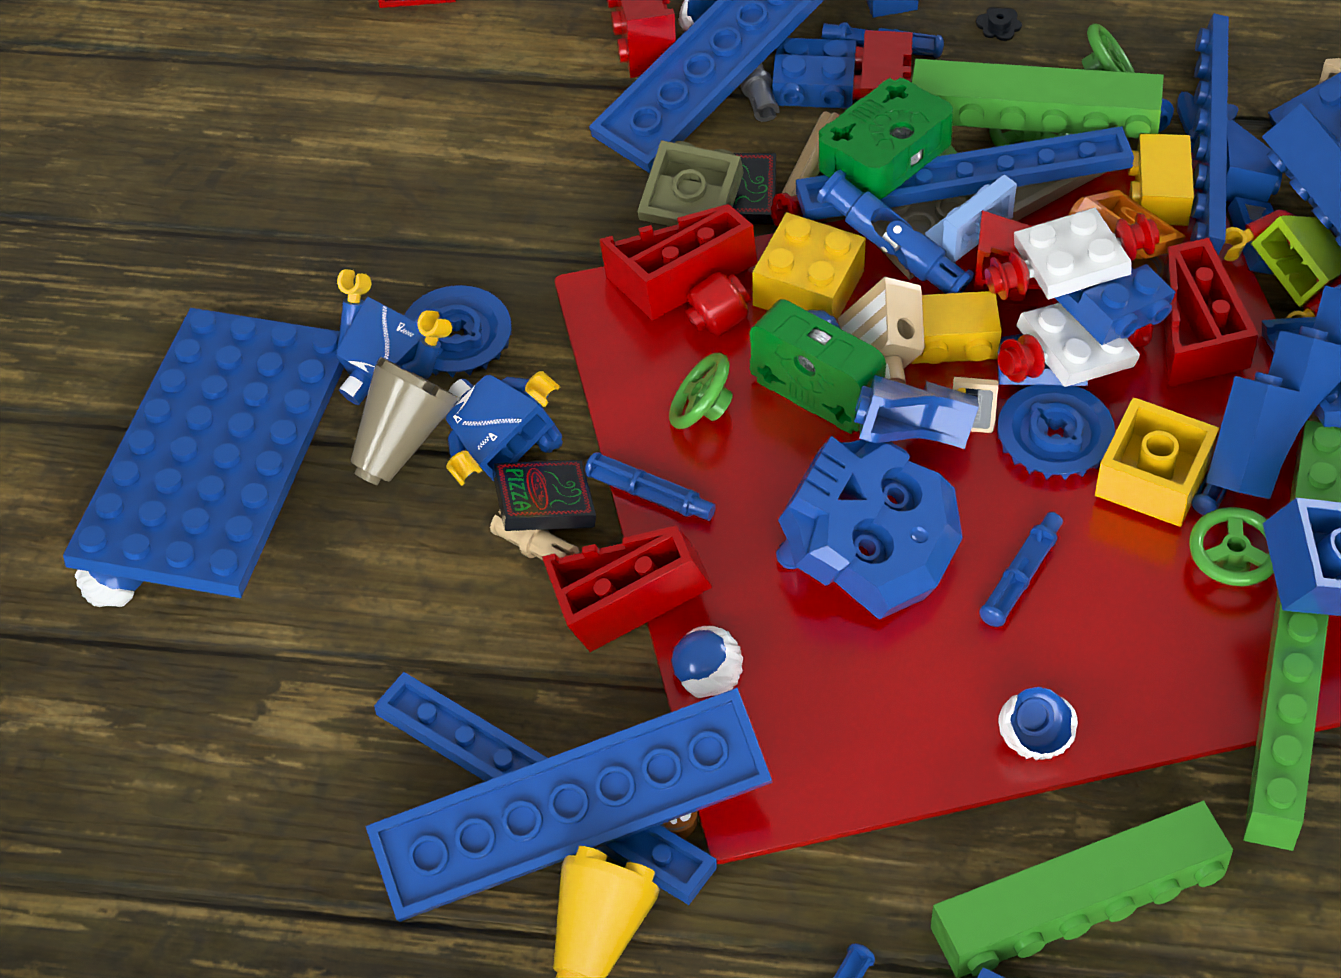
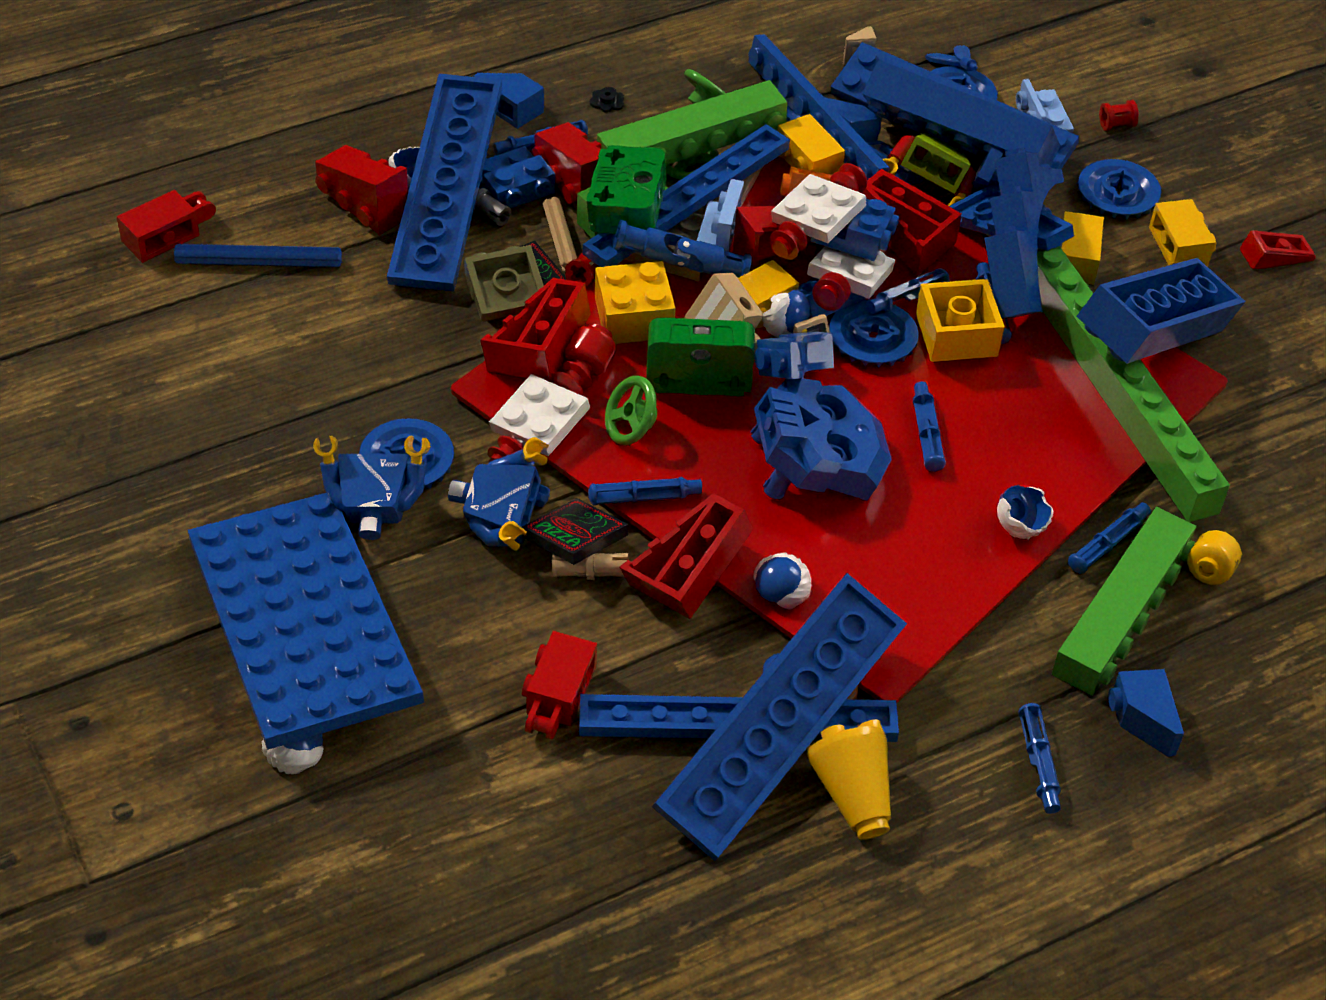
camera: 40 degrees left, 5 degrees down
dark tan cone [350,356,459,486] -> none
bright green piece [1189,507,1274,586] -> none
none -> blue axle [174,244,342,267]
none -> white plate [487,361,592,462]
none -> red brick [522,631,597,739]
none -> hair [762,290,811,338]
none -> blue piece [866,268,950,314]
none -> blue piece [1068,502,1151,574]
none -> yellow head [1187,530,1242,585]

